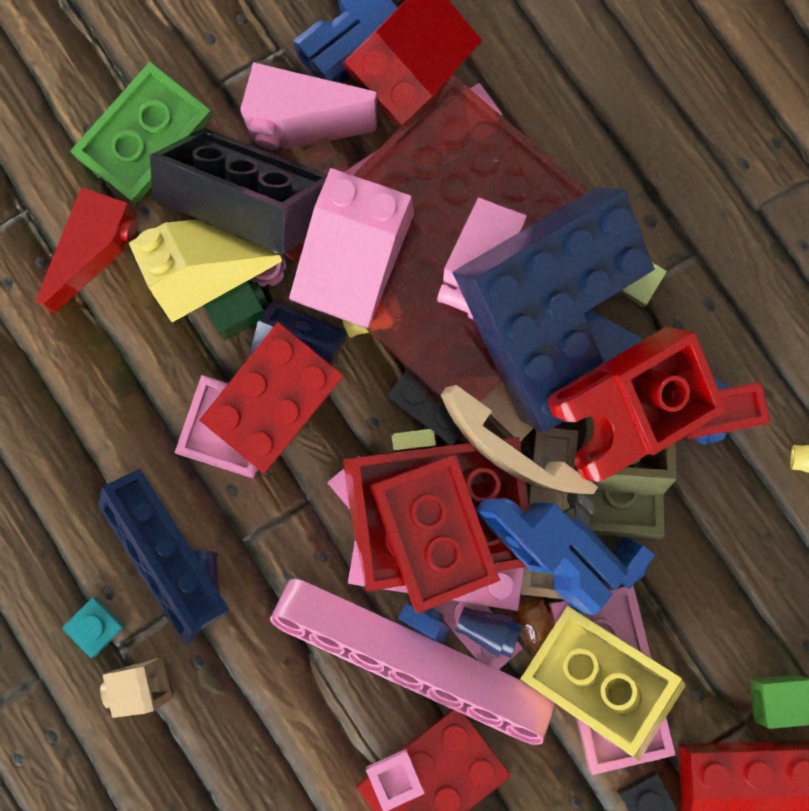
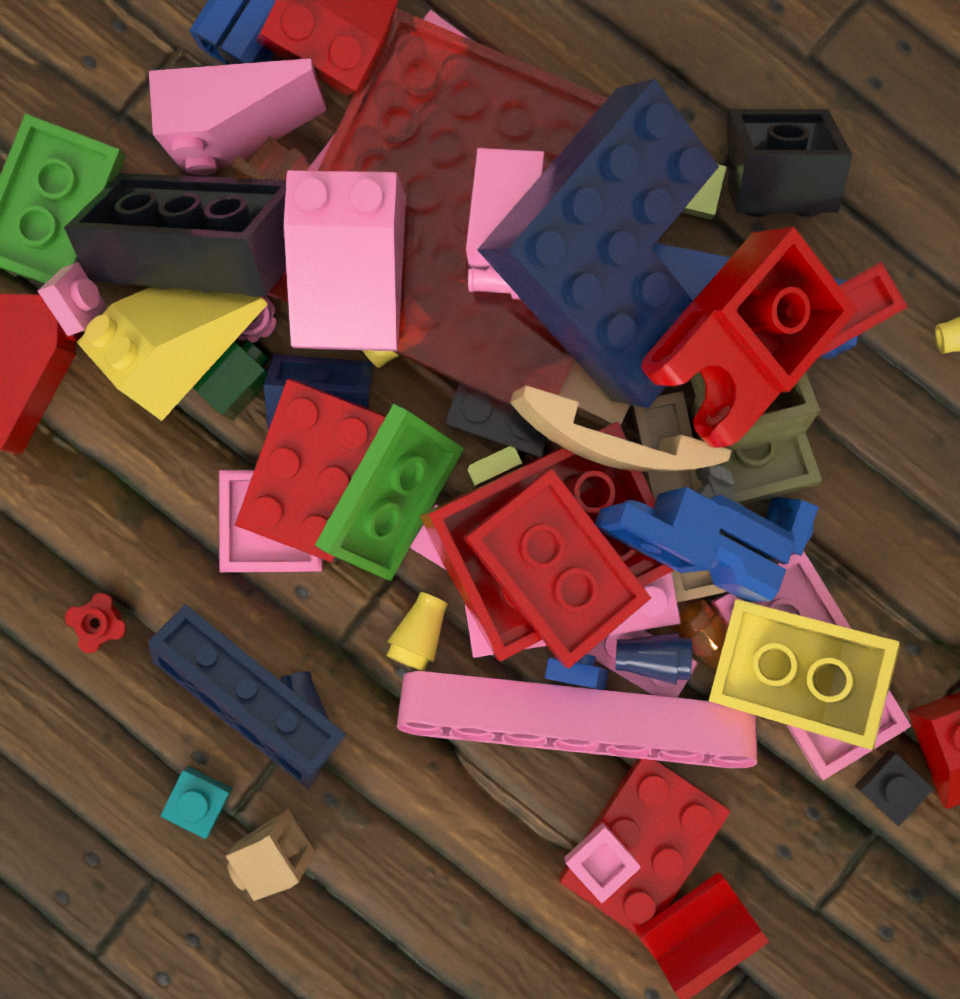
camera: 15 degrees left, 5 degrees up
none -> bright pink plate [38,262,106,336]
none -> red plate [65,593,126,653]
none -> bright green plate [315,404,464,581]
none -> light yellow cone [386,592,448,671]
none -> black slope [727,109,852,217]

